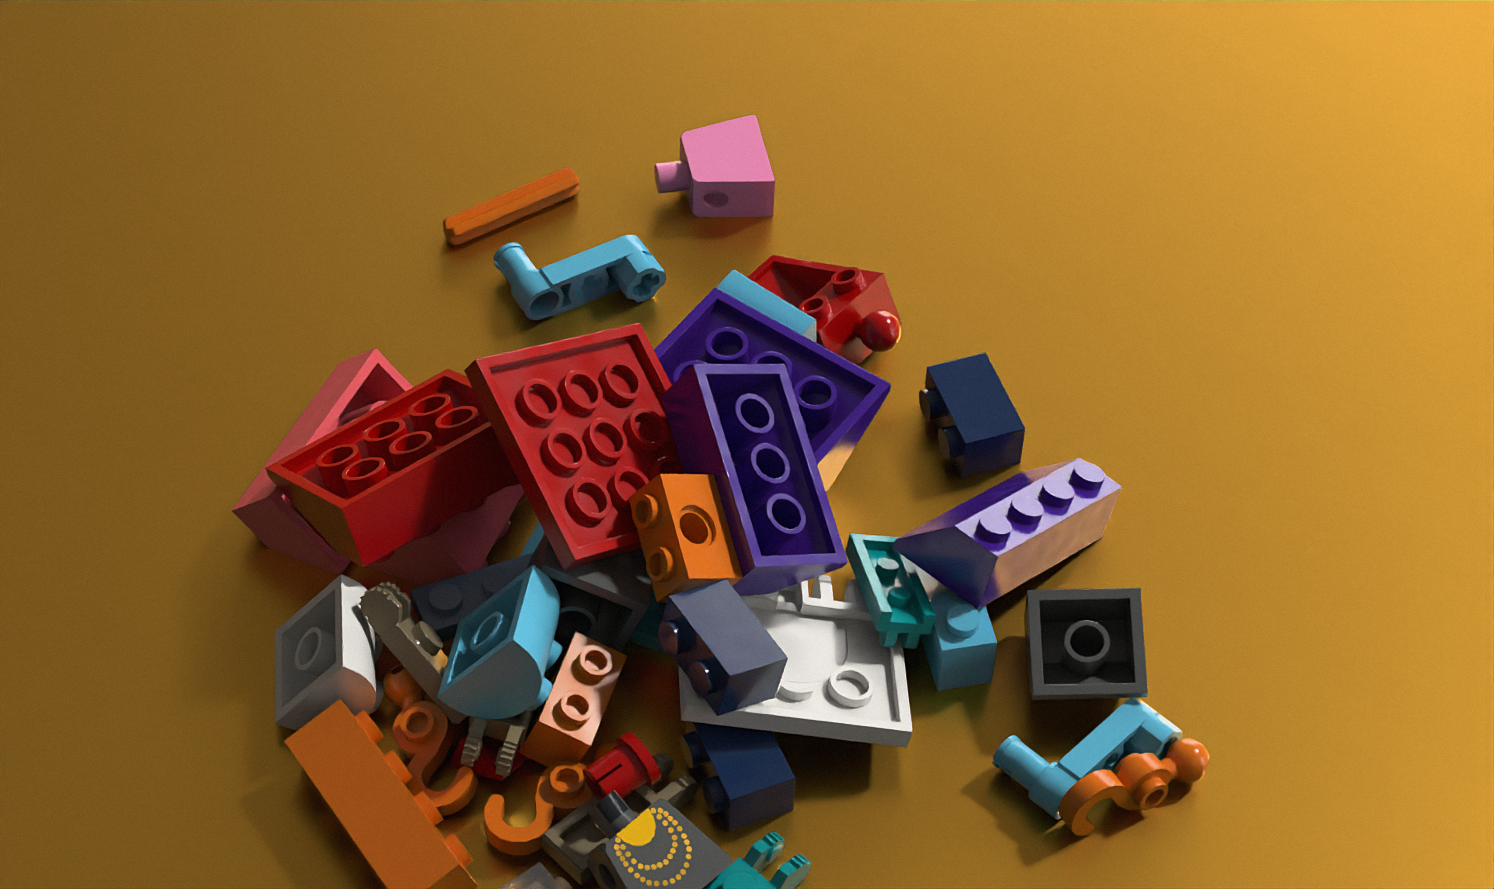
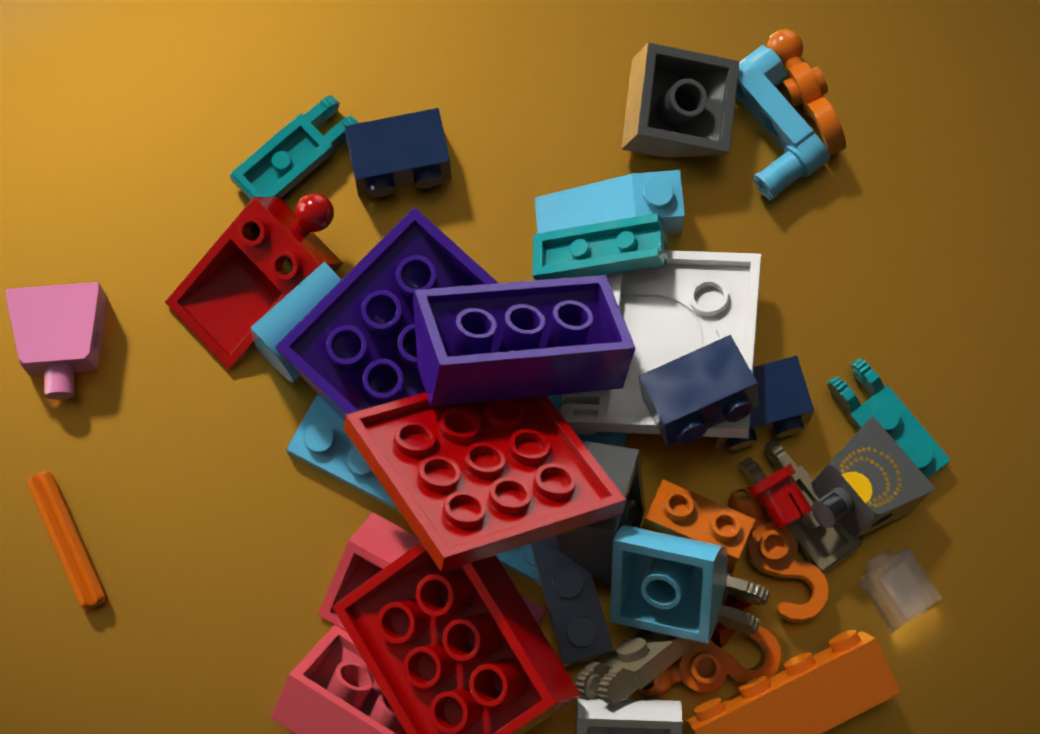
camera: 80 degrees left, 25 degrees up
medium azure beam [493,235,666,320] -> none
orange brick [628,474,743,602] -> none
slope [892,458,1122,609] -> none
none -> teal hinge [230,95,359,201]

